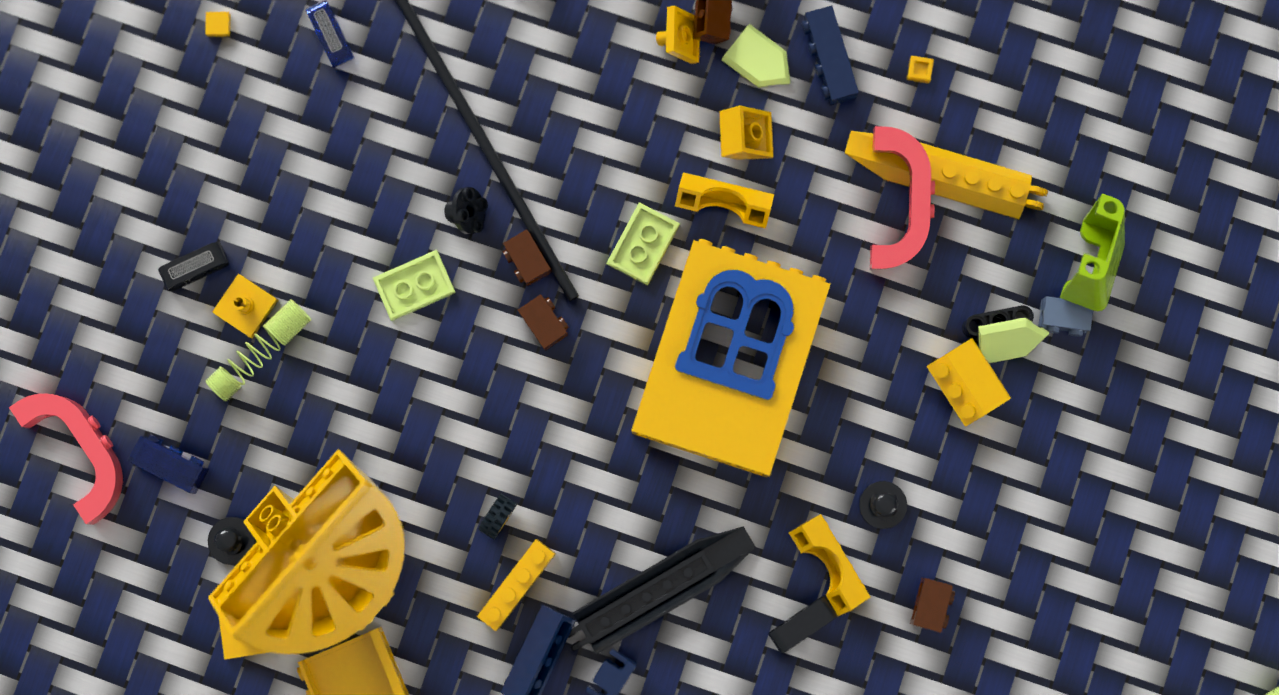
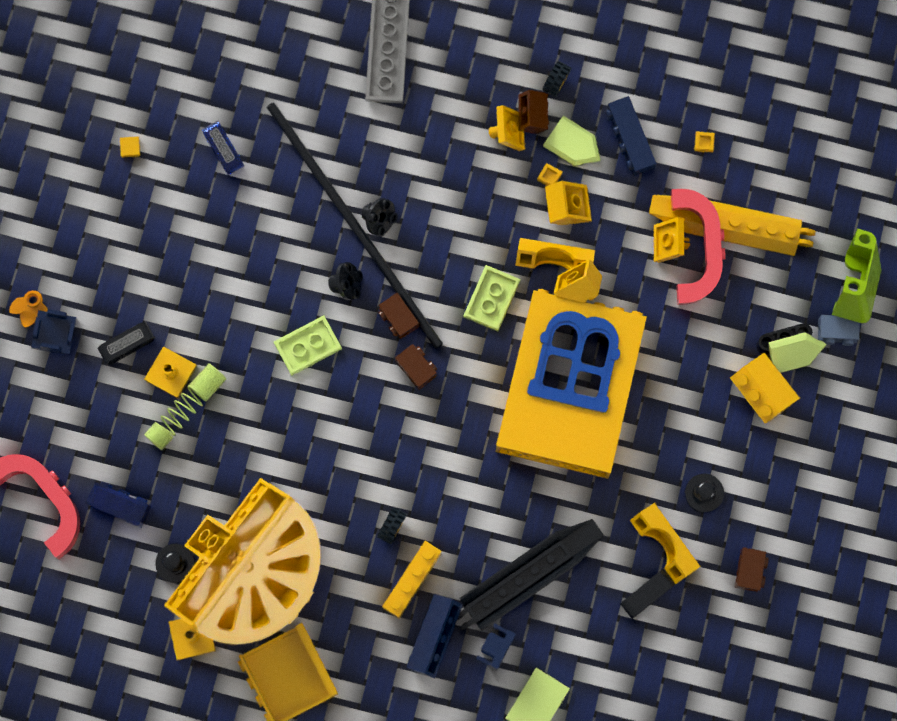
camera: 10 degrees left, 5 degrees down
none -> light orange plate [9,290,48,328]
none -> dark blue panel [31,309,76,355]
none -> black plate [361,198,398,237]
none -> yellow tile [537,163,563,186]
none -> yellow slope [554,259,602,303]
none -> yellow tile [654,217,690,263]

